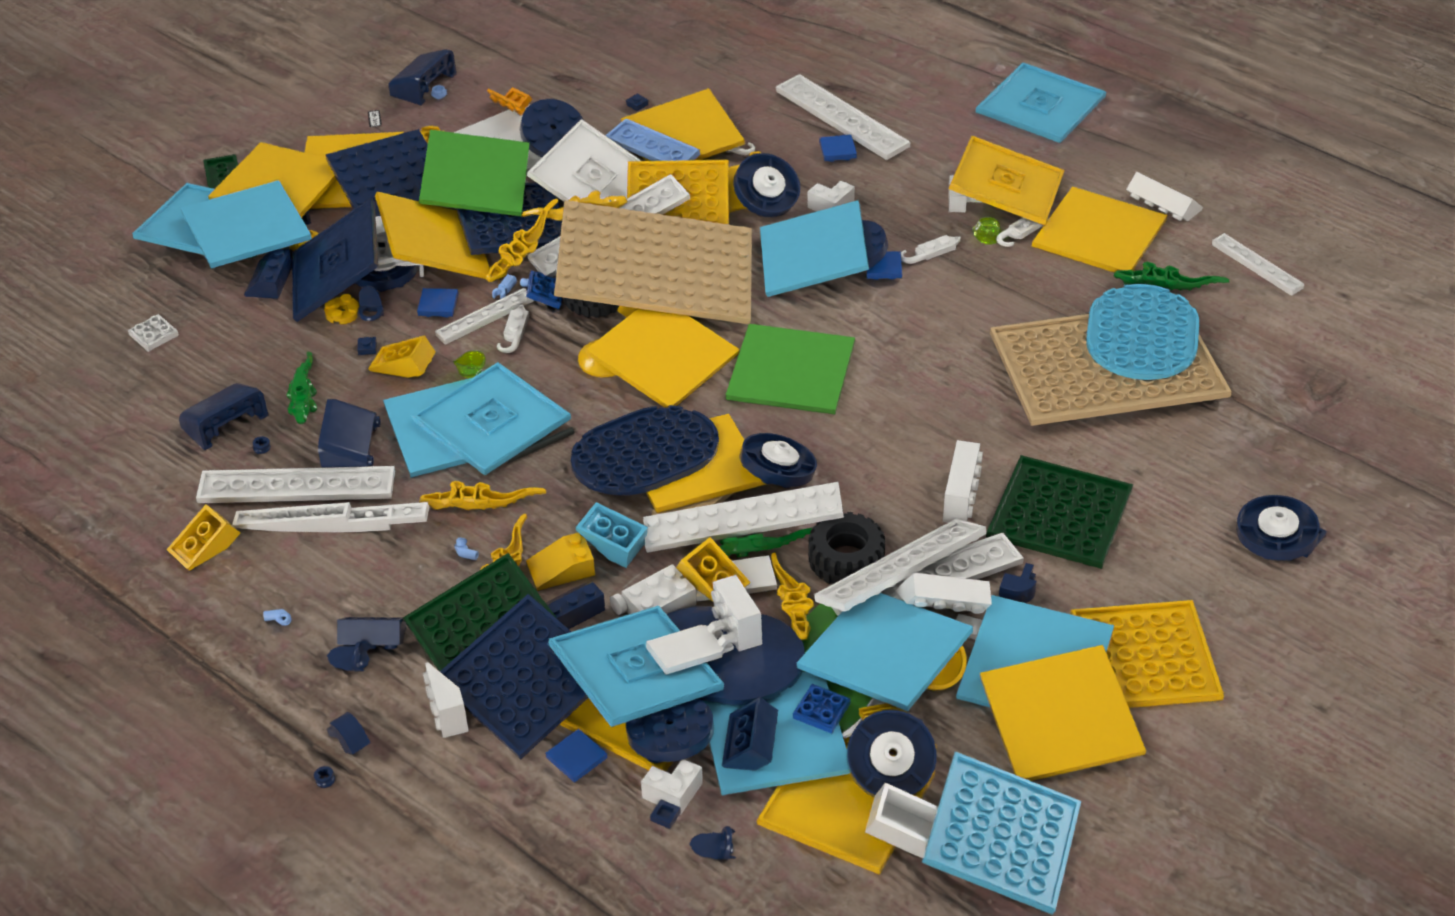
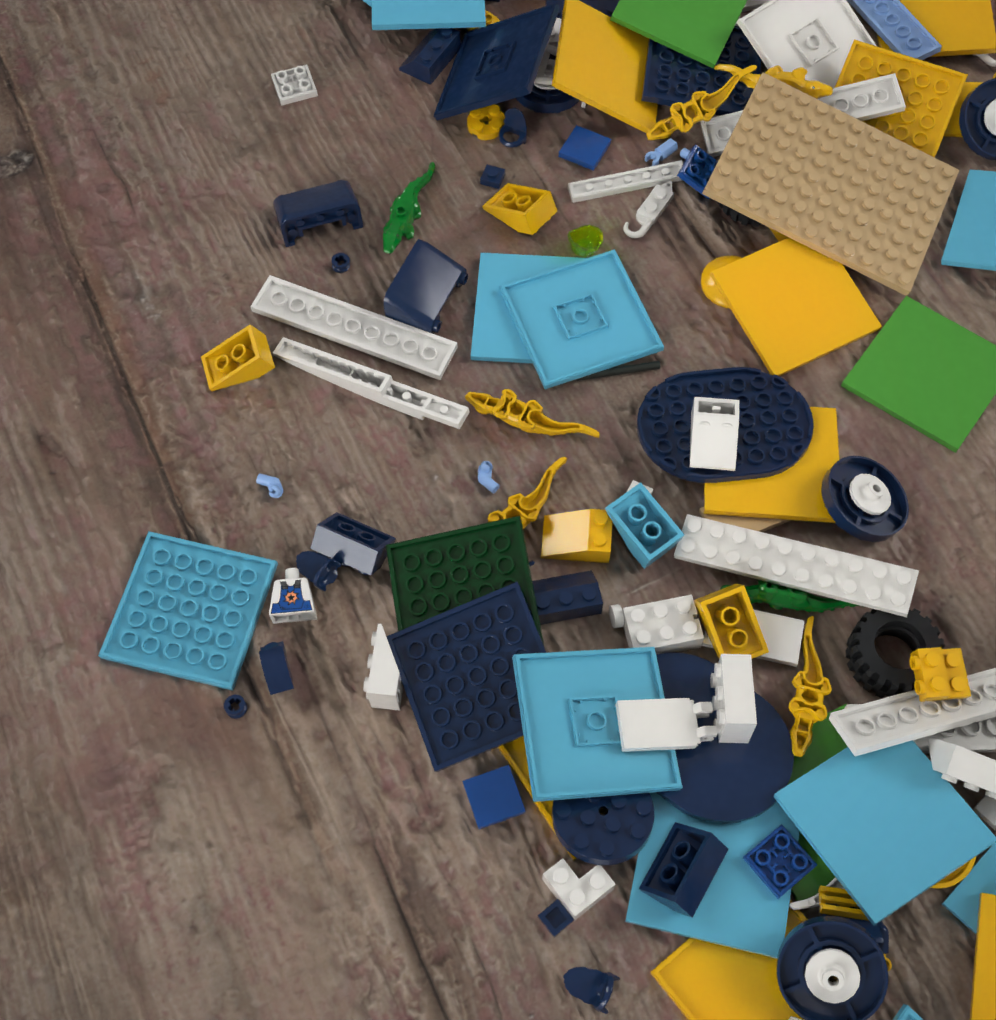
camera: 25 degrees right, 20 degrees up
none -> medium azure tile [98,531,278,691]
none -> torso [269,568,317,624]
none -> white slope [690,397,739,471]
none -> yellow plate [909,647,971,702]

